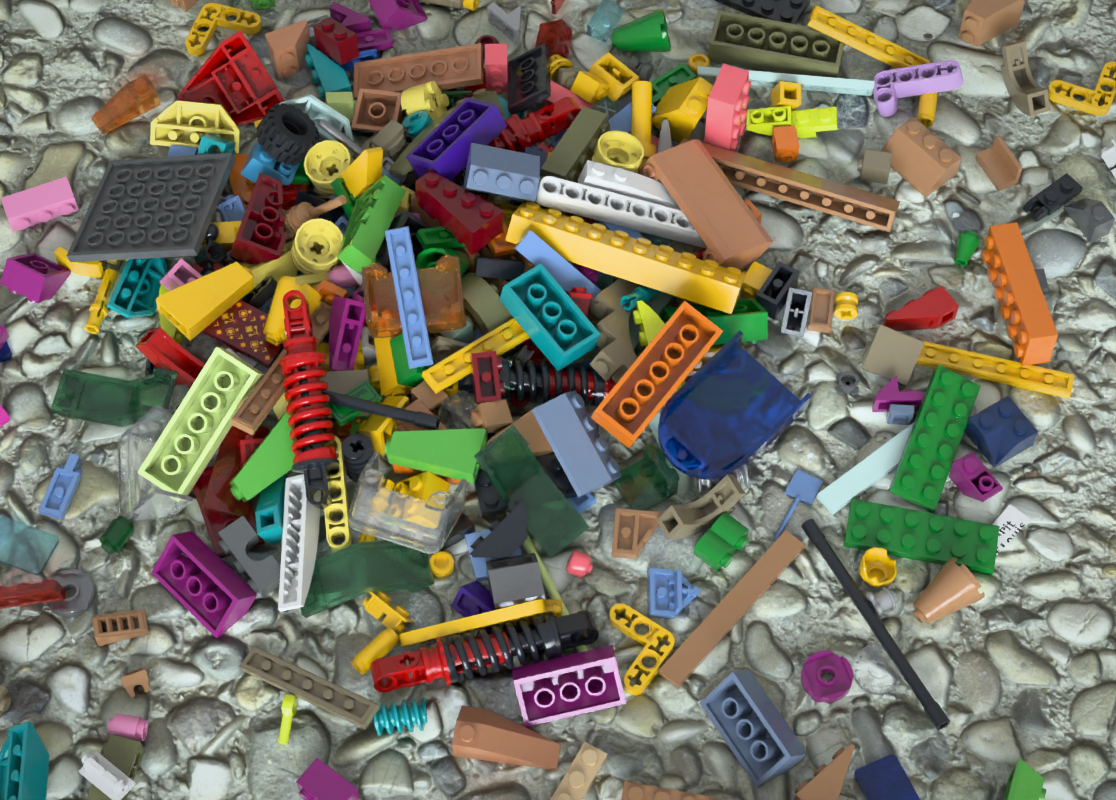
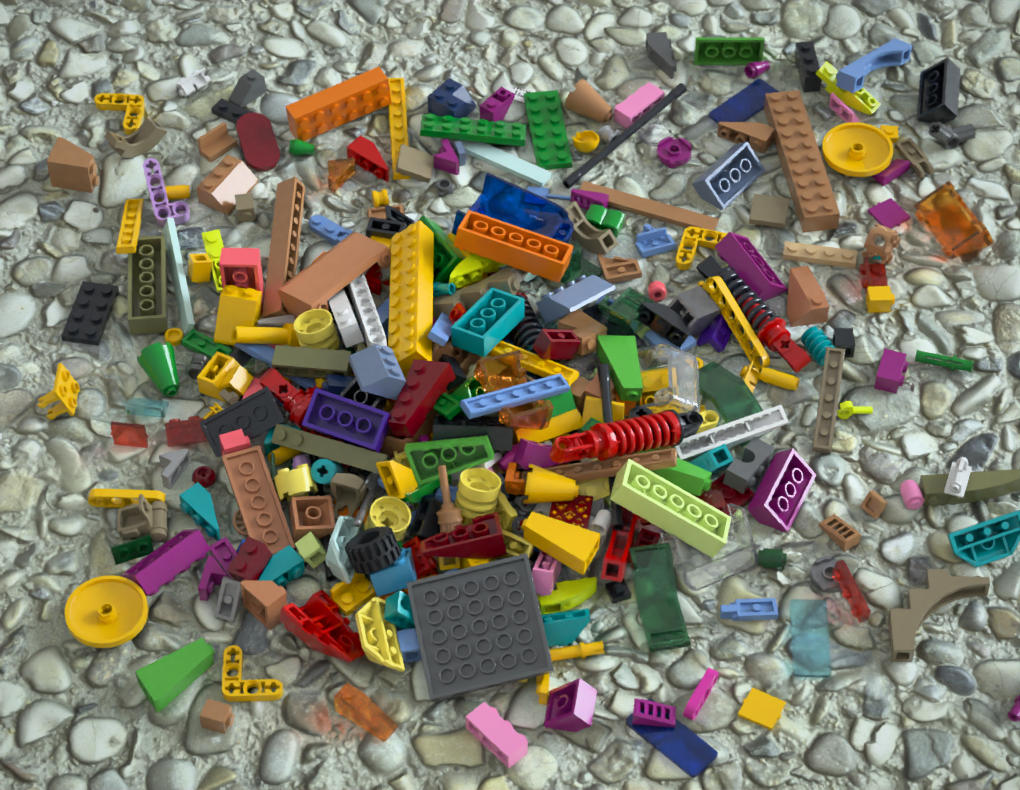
camera: 110 degrees left, 10 degrees down
none -> teal slope [179,483,221,541]
none -> dark red tile [236,112,280,172]
none -> medium blue plate [308,215,353,245]
none -> clear orange slope [328,158,356,192]
none -> magenta slope [570,189,609,210]
none -> bright pink brick [614,82,665,129]
none -> dark grey slope [646,32,677,79]
none -> dark tan tile [749,194,790,228]
none -> black brick [832,328,855,358]

